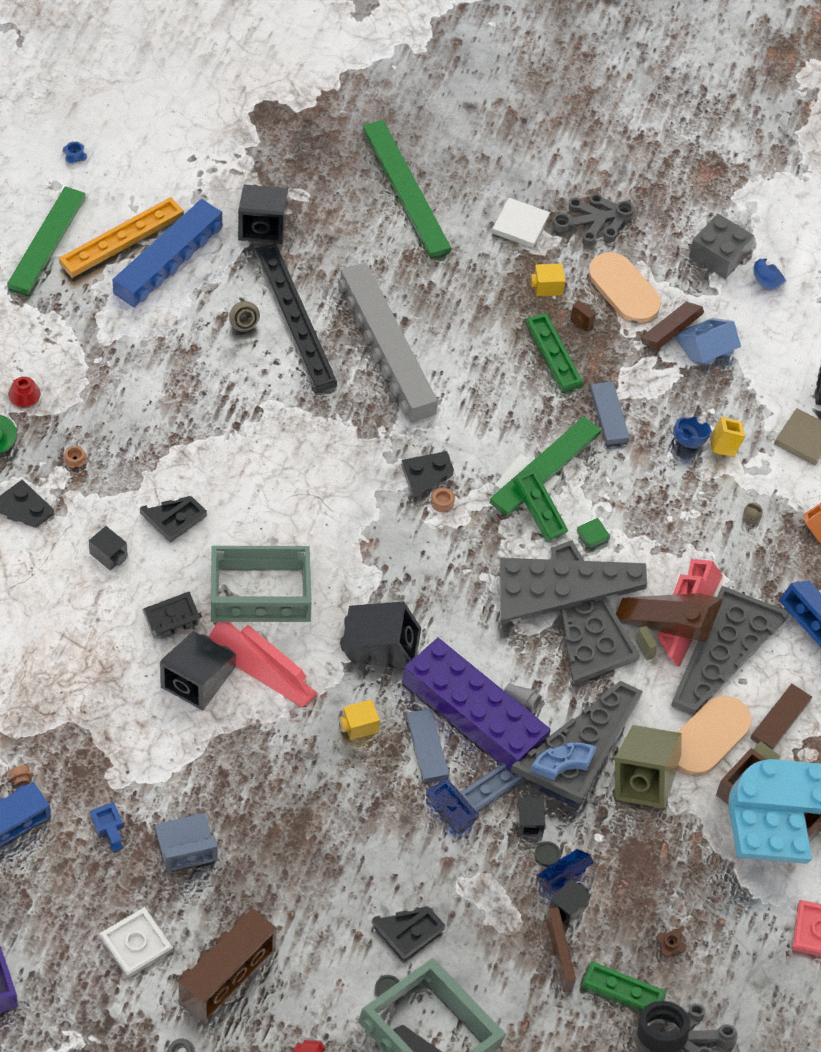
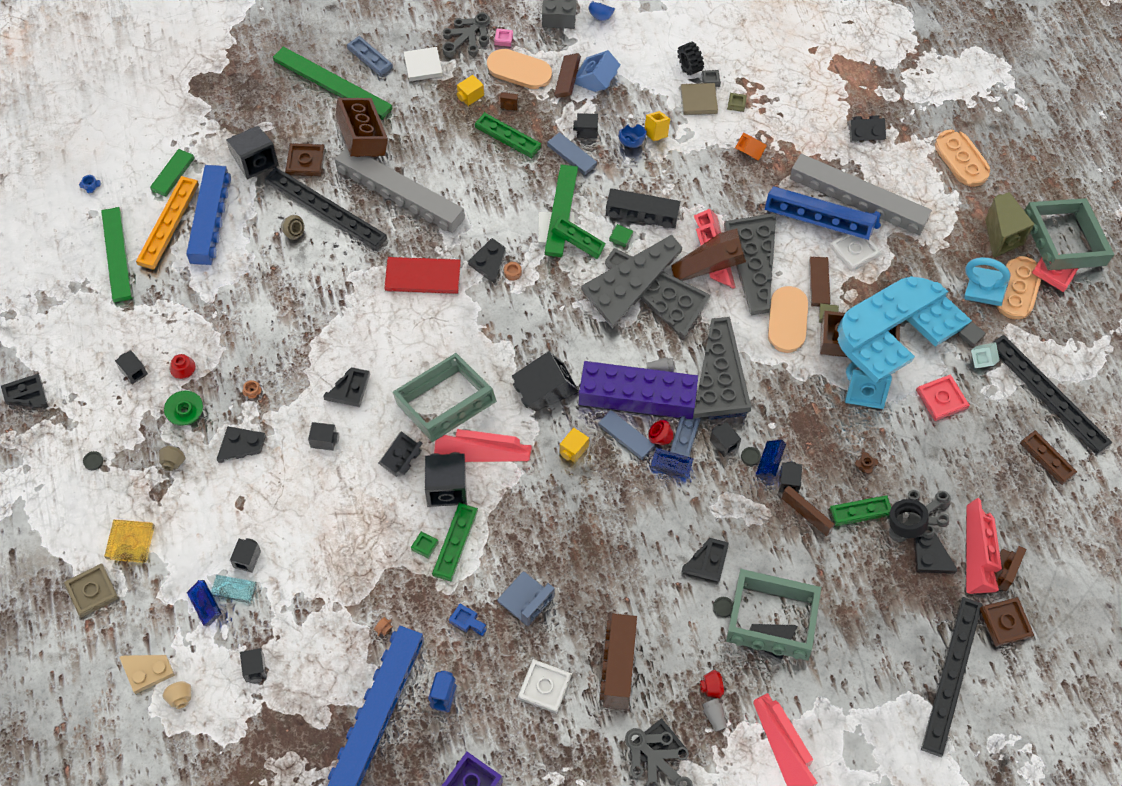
camera: 30 degrees left, 5 degrees up
medium blue tile [530,743,597,780] -> none
olive slope [615,725,682,809] -> none
olive tile [636,626,658,660] -> none
dark tan hinge [743,502,763,524] -> none
none -> green tile [150,149,195,197]
none -> reddish brown tile [285,143,325,176]
none -> reddish brown brick [335,98,388,157]
none -> sand blue tile [347,36,393,77]
none -> red tile [384,257,461,294]
none -> green tile [411,531,439,559]
none -> blue brick [428,671,457,713]
none -> green tile [432,503,478,582]
none -> bright pink tile [494,29,513,47]
none -> black brick [573,113,598,138]
none -> black brick [605,188,681,229]
none -> red cone [648,420,673,446]
none -> medium azure tile [845,362,892,409]

